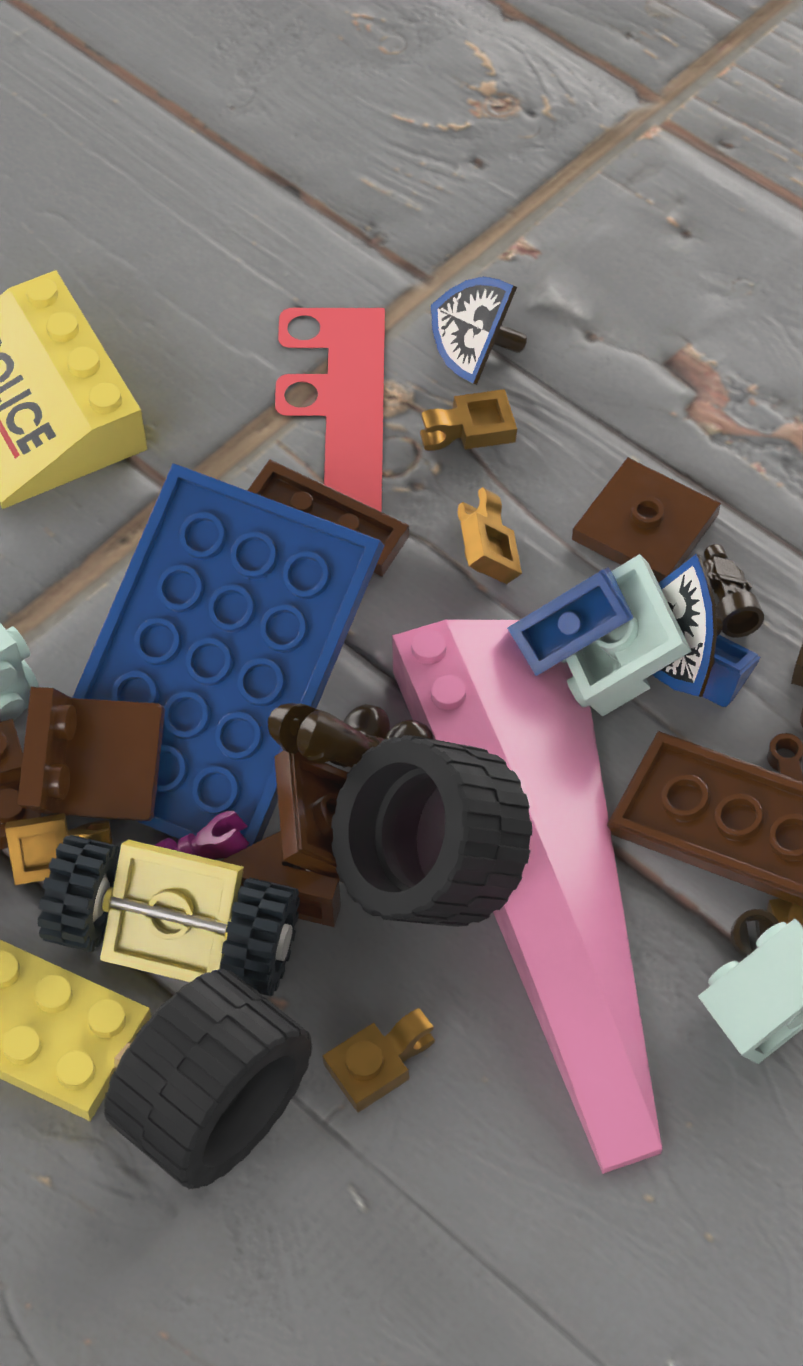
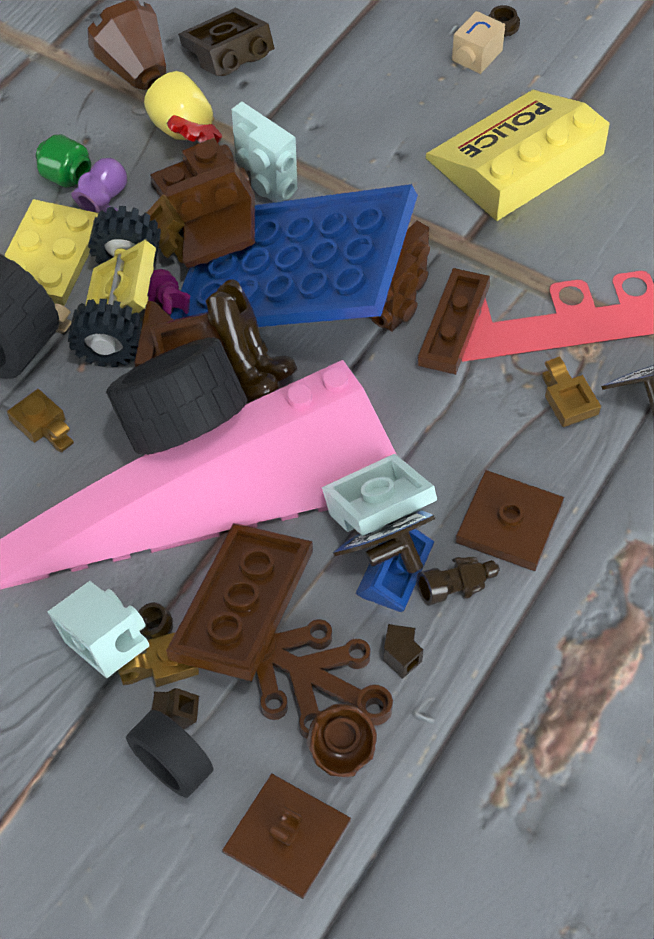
camera: 80 degrees right, 0 degrees up
pearl gold plate [458,487,522,584] -> none
blue slope [507,567,634,676] -> none

